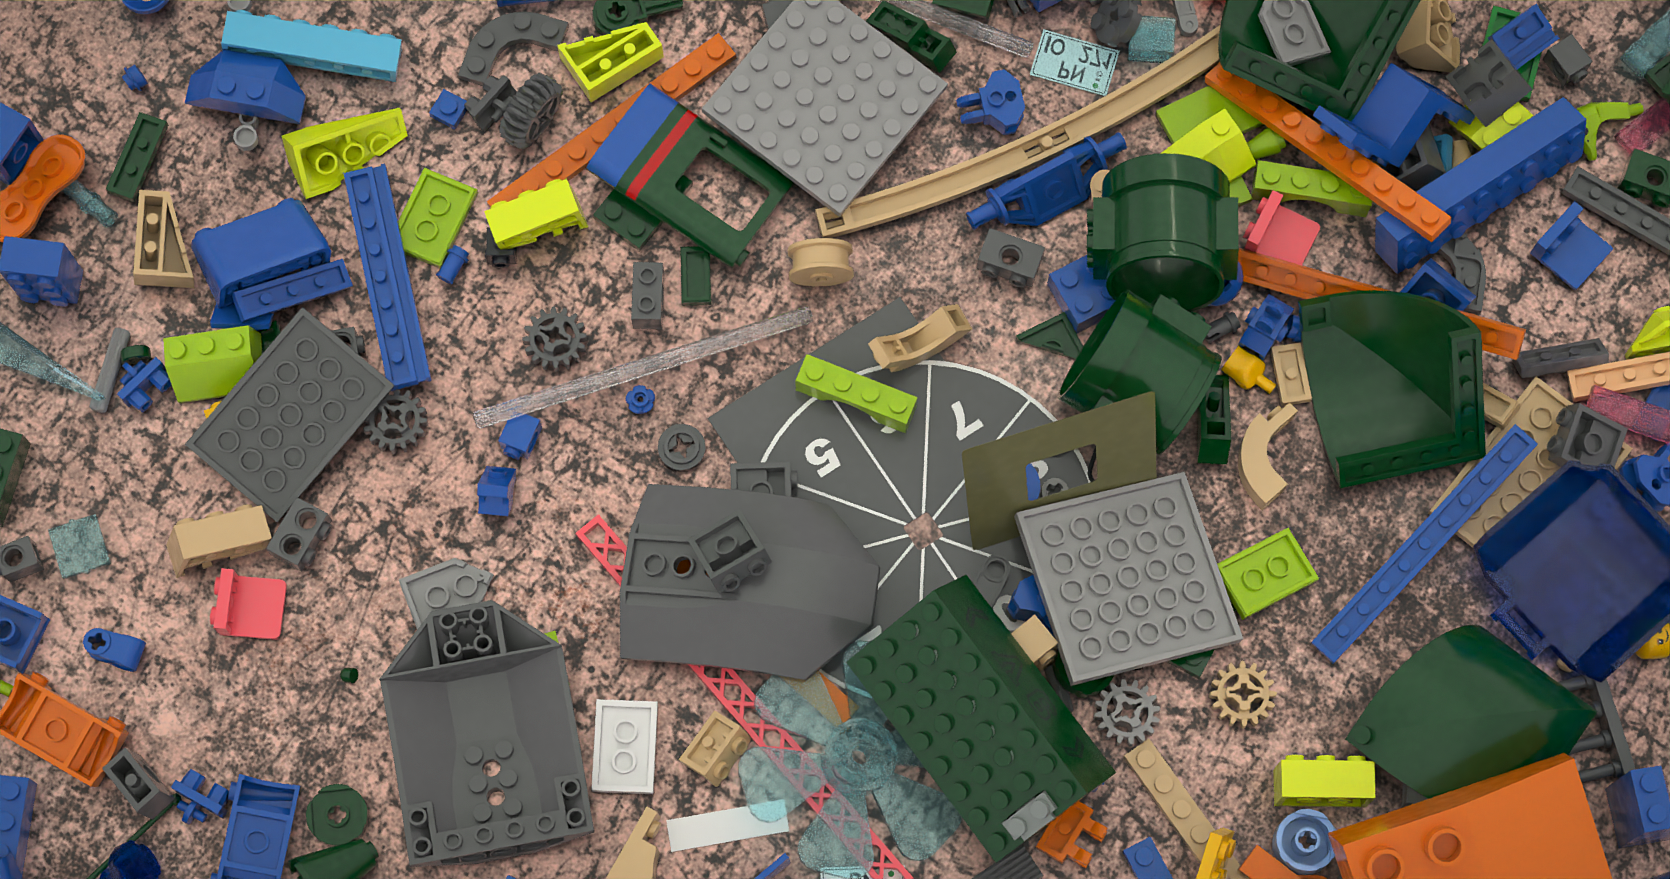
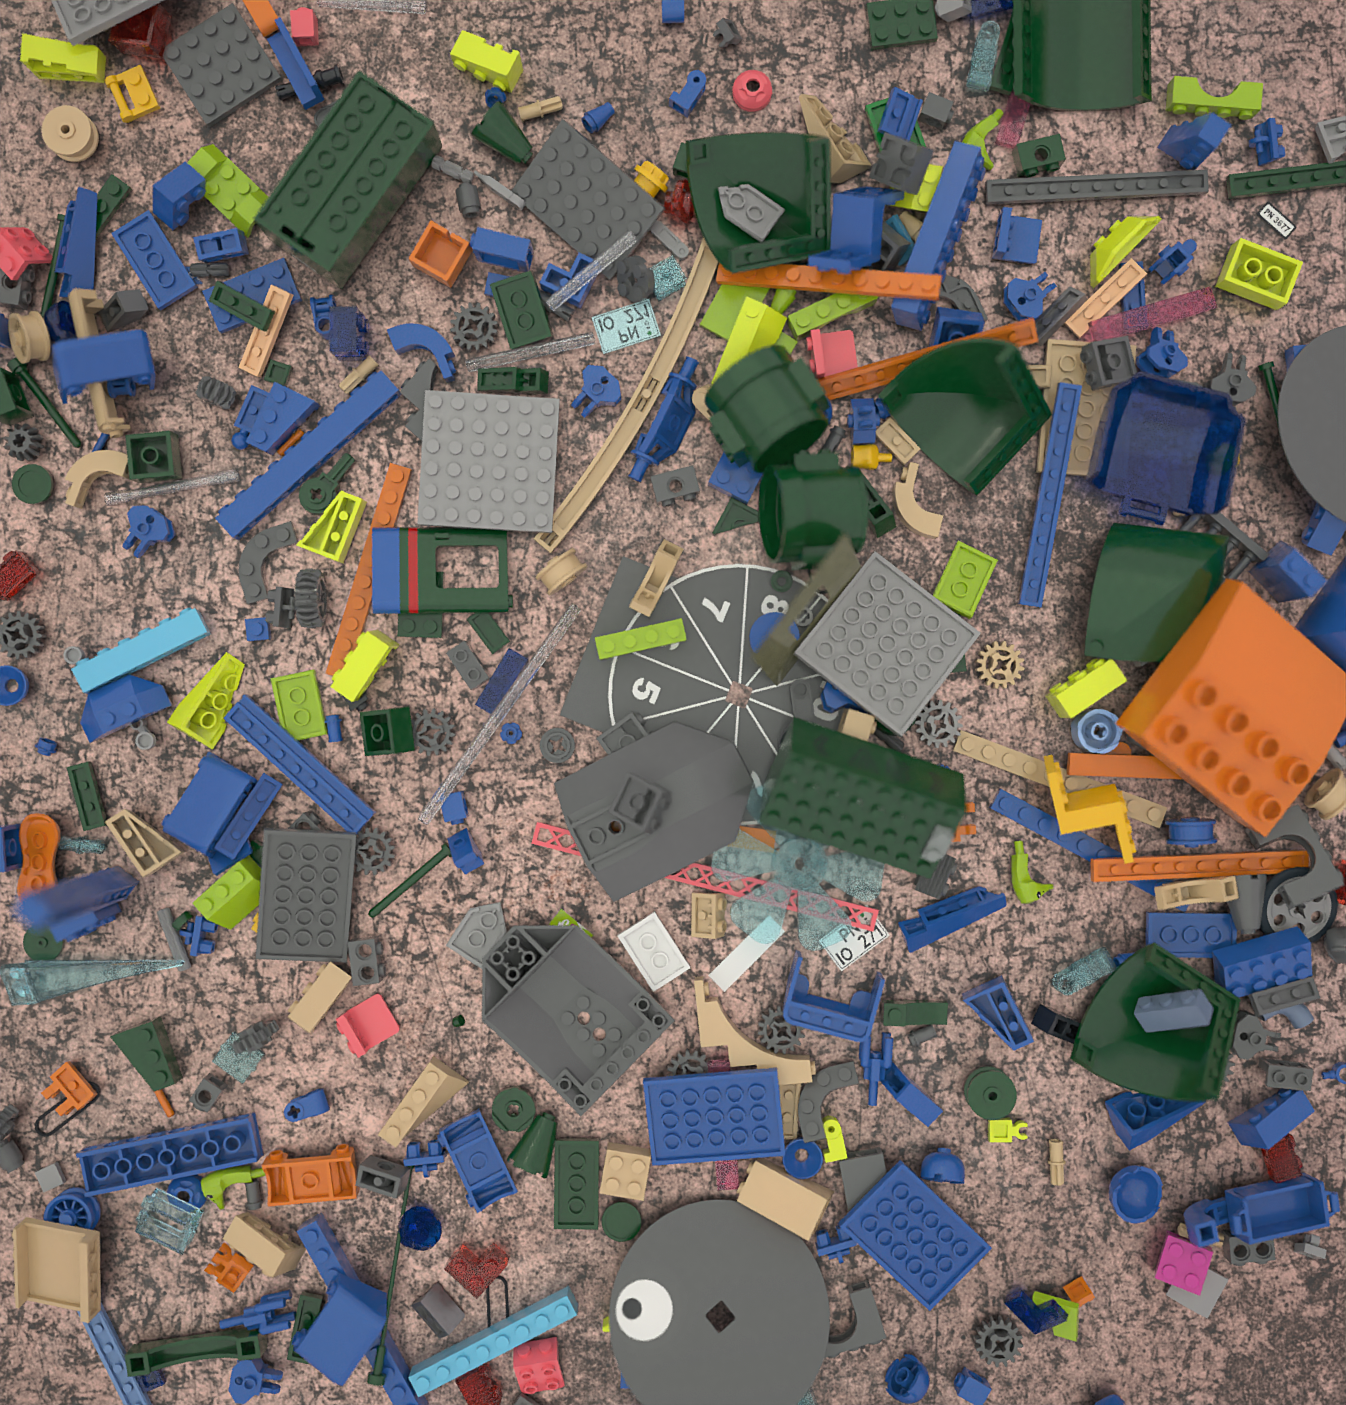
camera: 30 degrees left, 15 degrees up
none -> blue brick [12,865,139,931]
none -> dark grey gear [231,1020,280,1054]
none -> dark green brick [360,707,415,756]
none -> dark green bar [368,842,452,918]
none -> tan wedge [378,1056,469,1148]
none -> clear blue plate [475,648,529,716]
none -> blue hinge [1003,272,1057,321]

